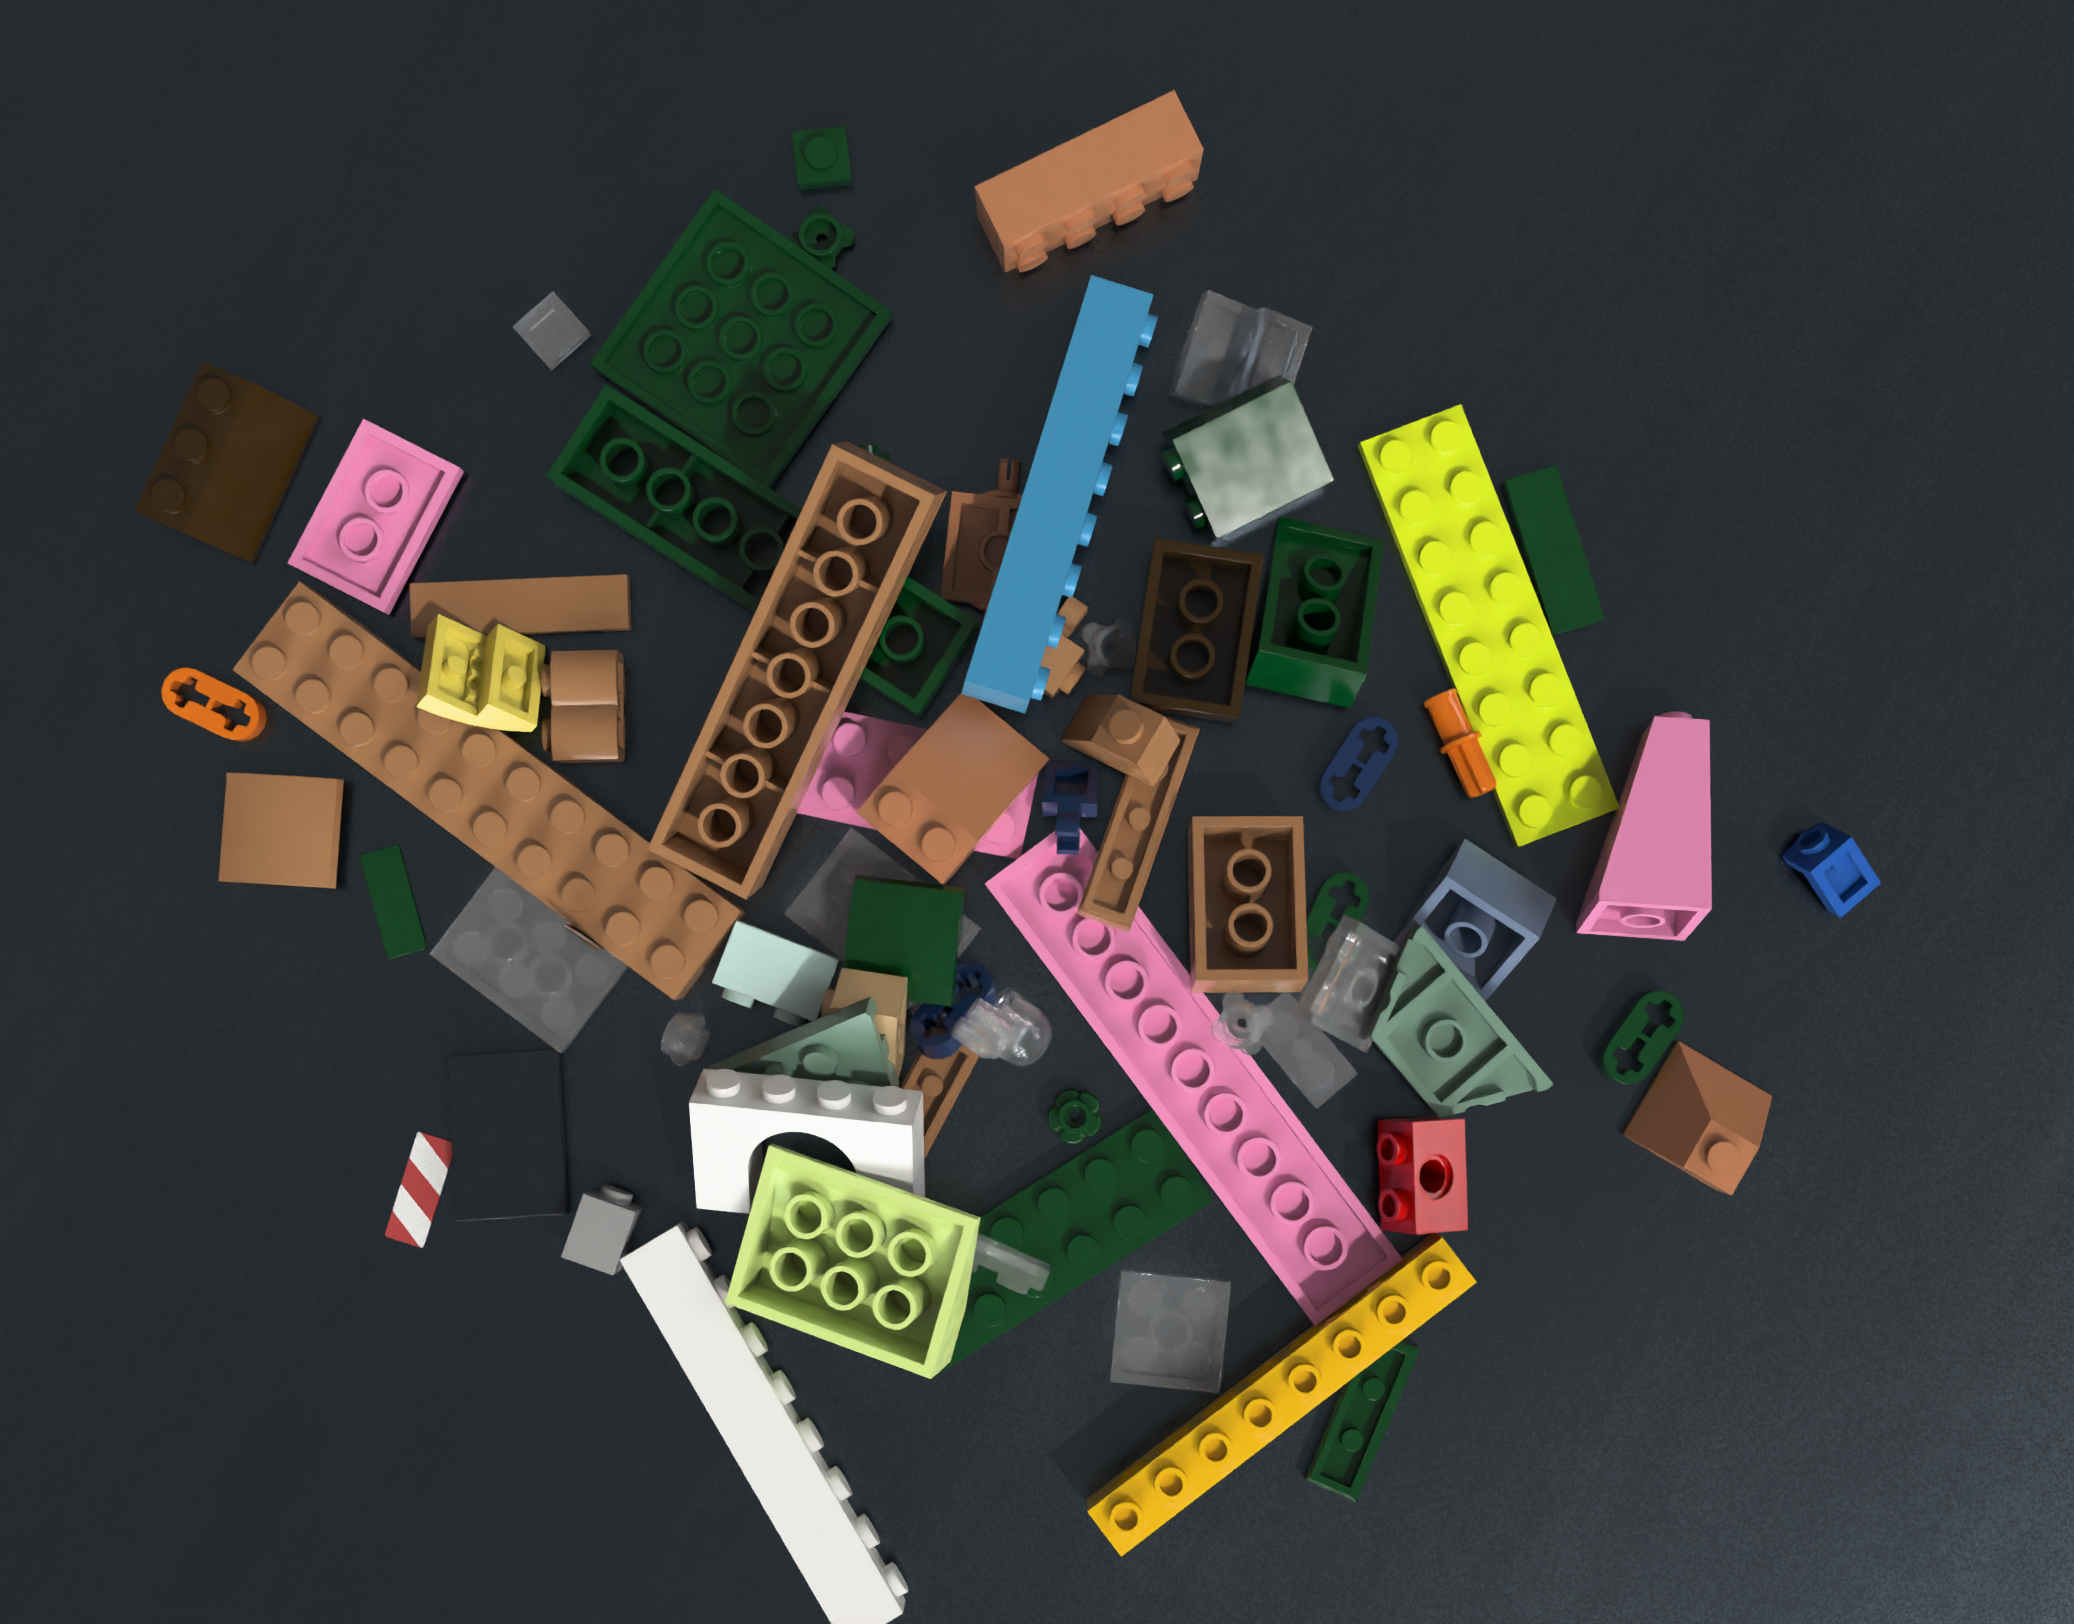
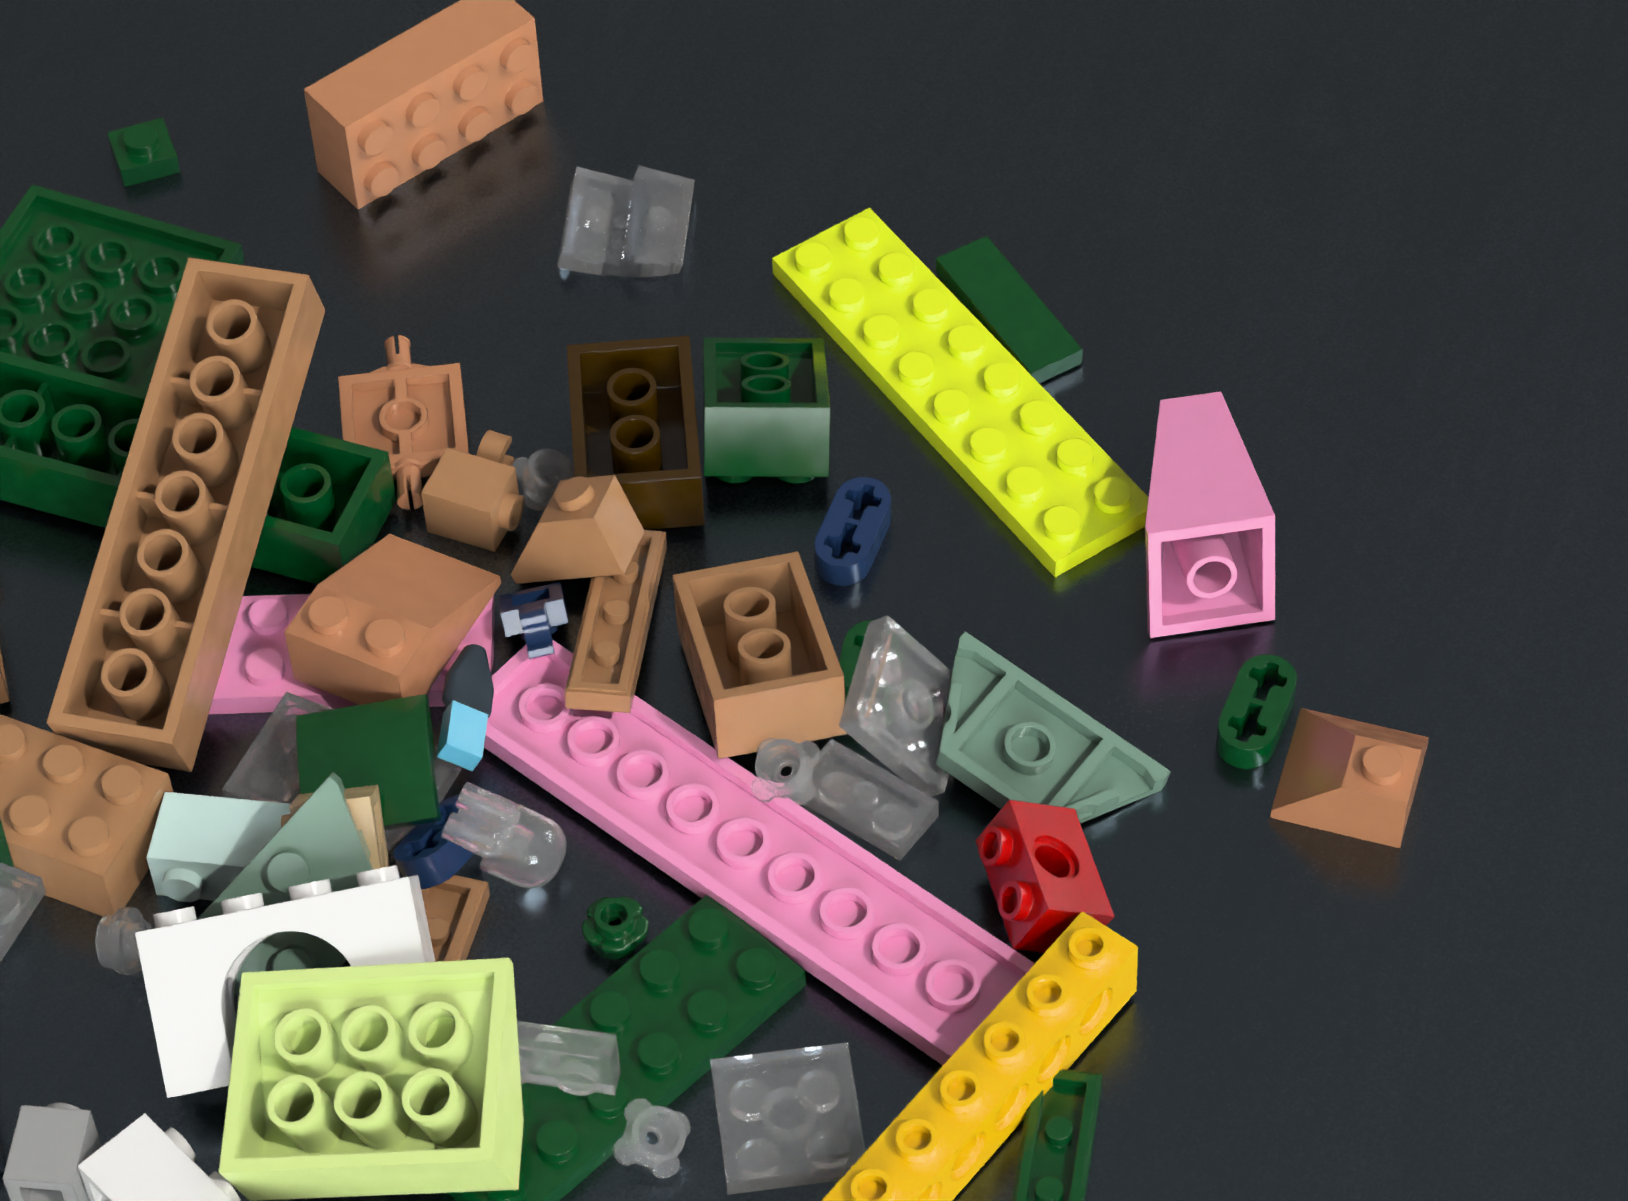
camera: 10 degrees left, 35 degrees down
dark green plate [789,206,854,269] -> none
dark azure brick [962,275,1158,714] -> none
brick [1161,375,1334,538] -> none
sand blue slope [1393,839,1557,1001] -> none
orange axle [1423,688,1496,798] -> none
blue bracket [1782,822,1881,918] -> none
none -> piece [437,644,494,771]
none -> clear plate [613,1098,691,1179]

